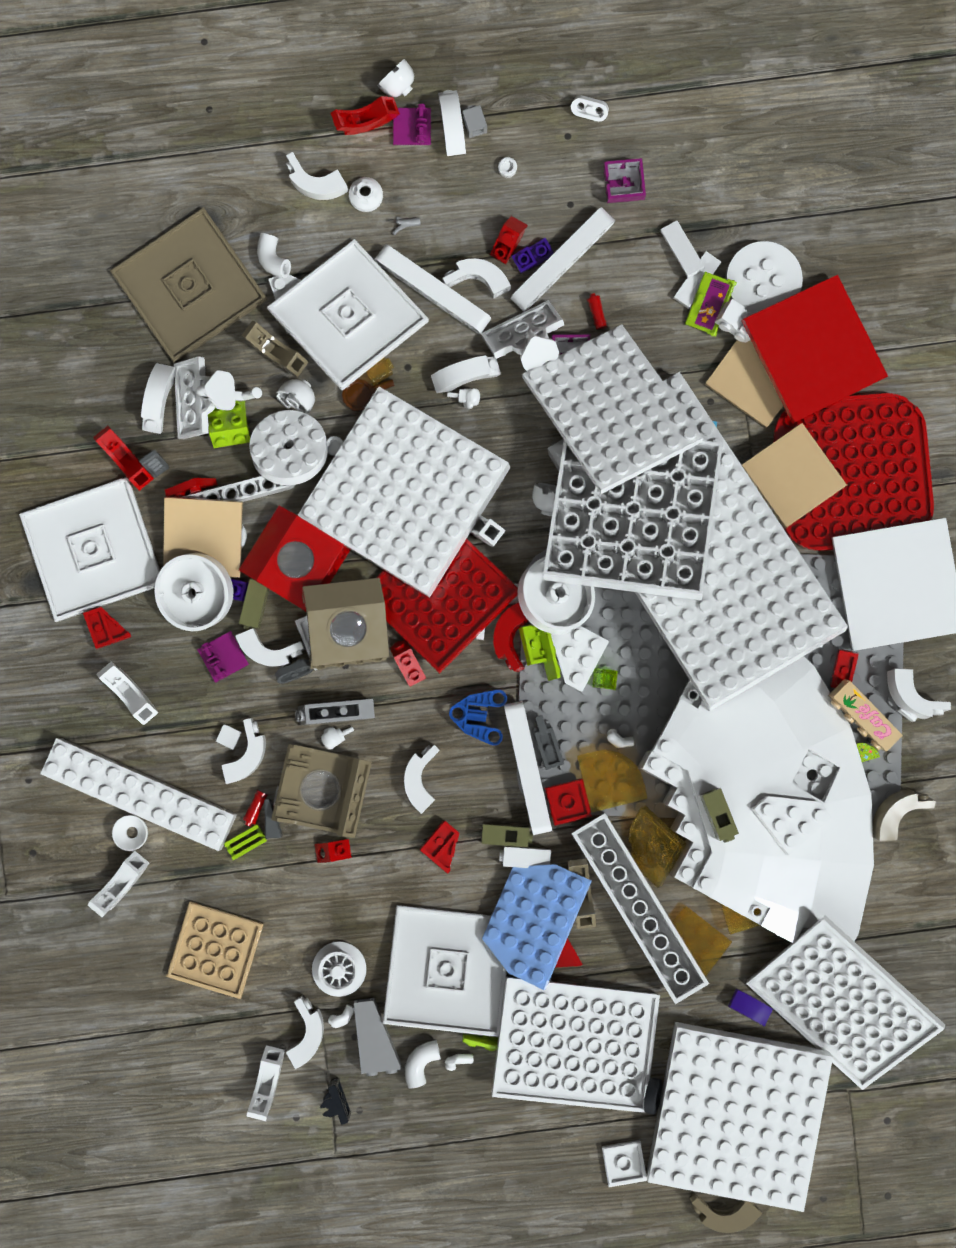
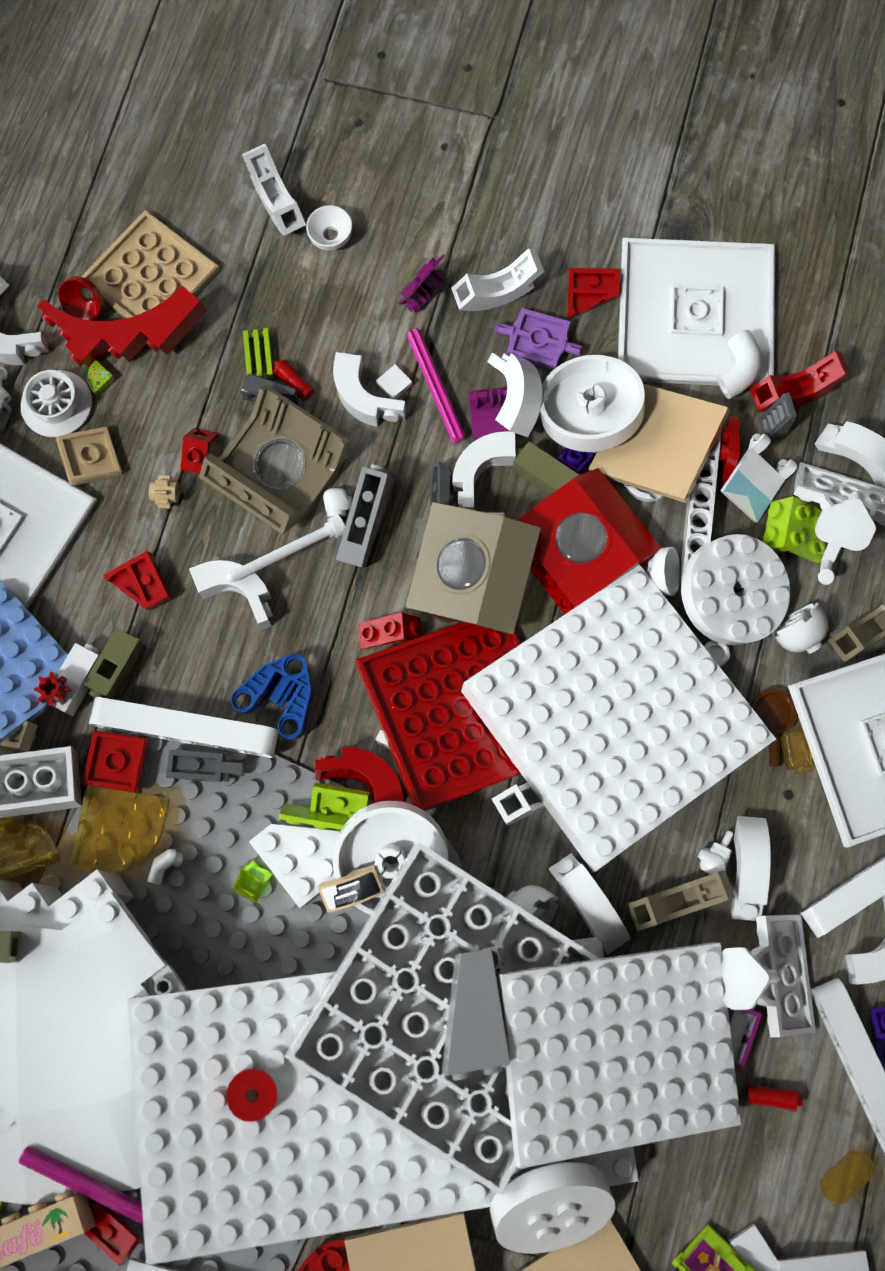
camera: 120 degrees right, 10 degrees down
white brick [41,738,237,851] -> none
none -> dark pink axle [18,1147,143,1224]
none -> red gear [34,672,72,708]
none -> red arch [37,286,208,368]
none -> tan plate [56,426,122,486]
none -> red piece [58,276,103,321]
none -> lime tile [87,360,115,396]
none -> tan gear [149,475,179,508]
none -> red piece [226,1068,277,1122]
none -> white piece [227,514,345,582]
none -> slope [317,865,386,913]
none -> magenta hinge [398,255,445,313]
none -> dark pink axle [407,328,465,443]
none -> light grey slope [442,949,510,1080]
none -> white arch [488,353,542,437]
none -> white brick [490,1162,615,1253]
none -> medium lavender plate [495,308,582,370]
none -> white arch [549,853,631,955]
none -> dark tan arch [627,870,735,931]
none -> white piece [647,547,680,596]
none -> white cylinder [717,330,762,399]
none -> white flag [721,434,797,522]
none -> clear yellow tile [819,1151,874,1204]

